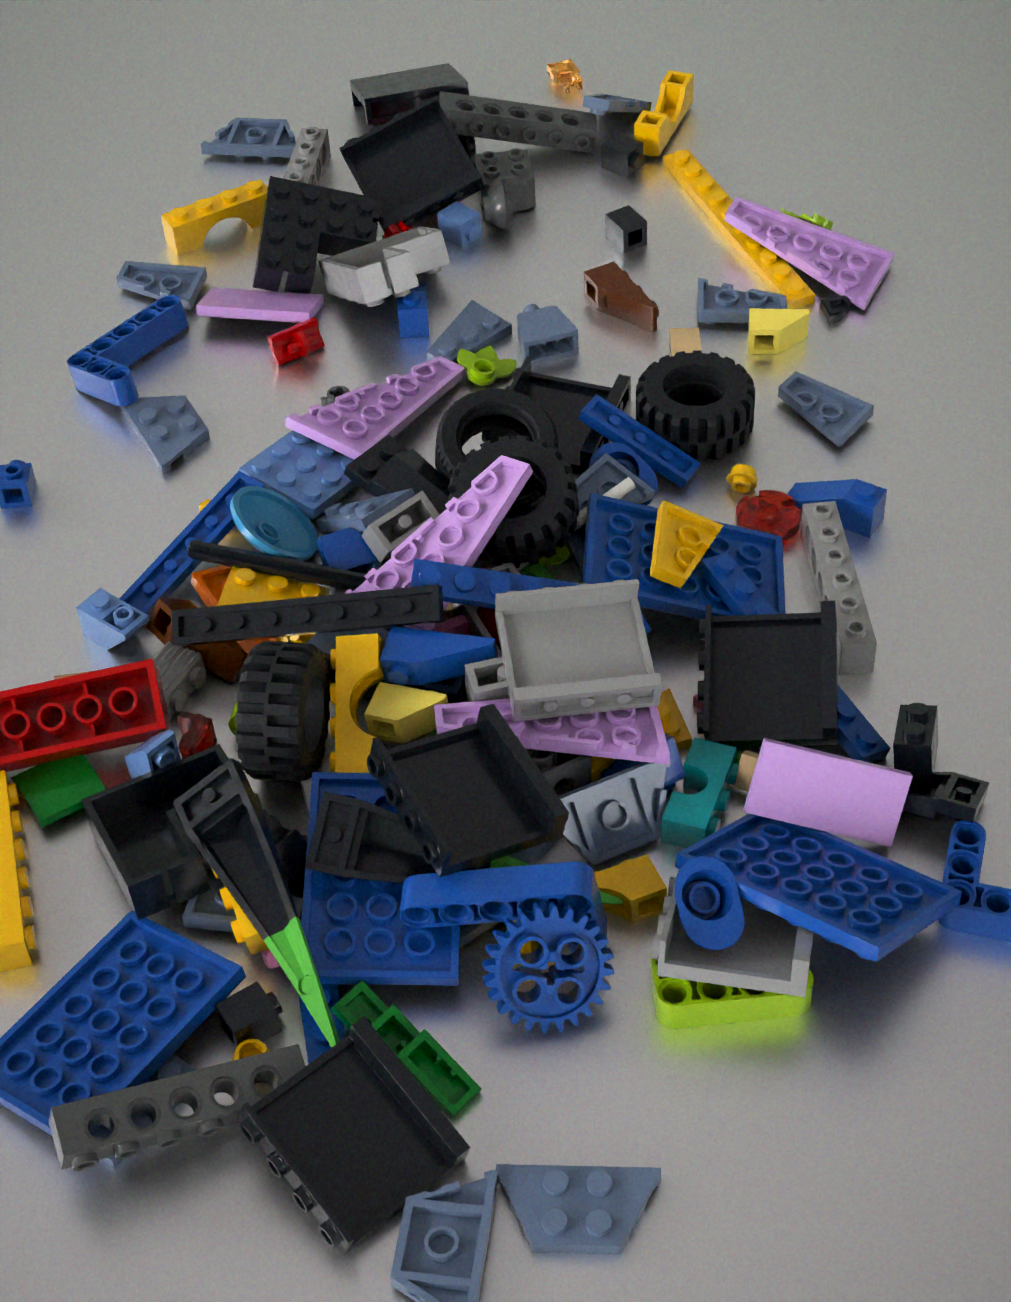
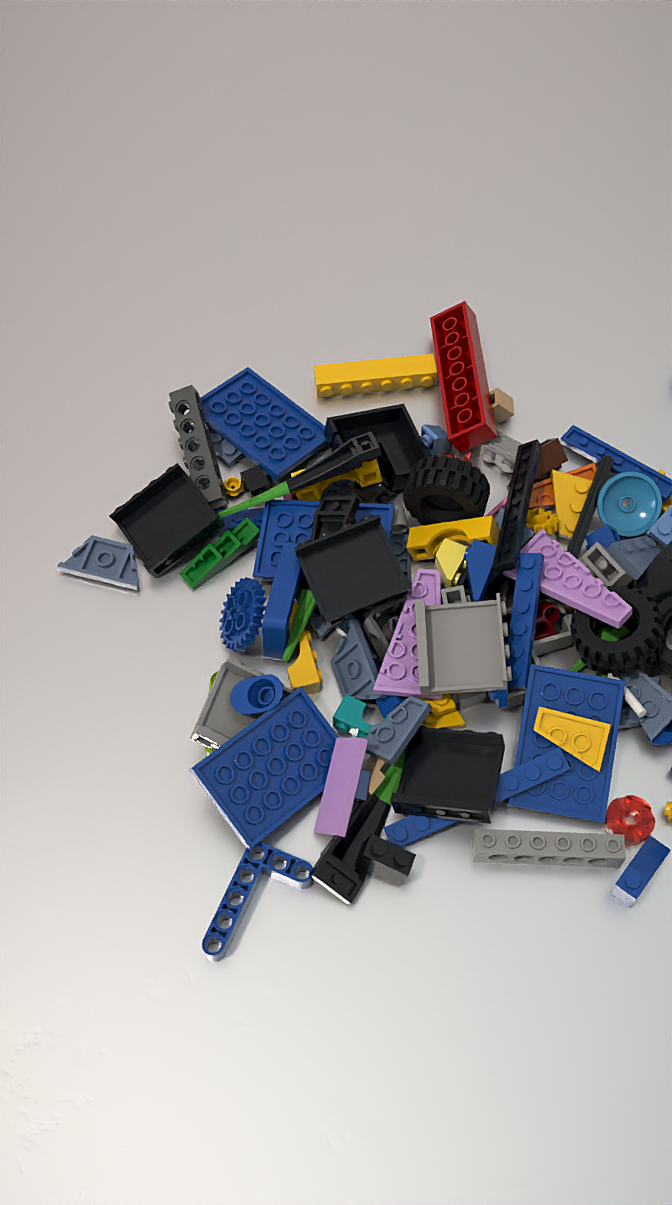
camera: 95 degrees right, 15 degrees up
green slope [11,754,106,827] -> none
medium blue slope [76,588,150,650] -> none
sand blue wing [496,1164,661,1254] -> none
none -> sand blue wing [364,696,432,765]

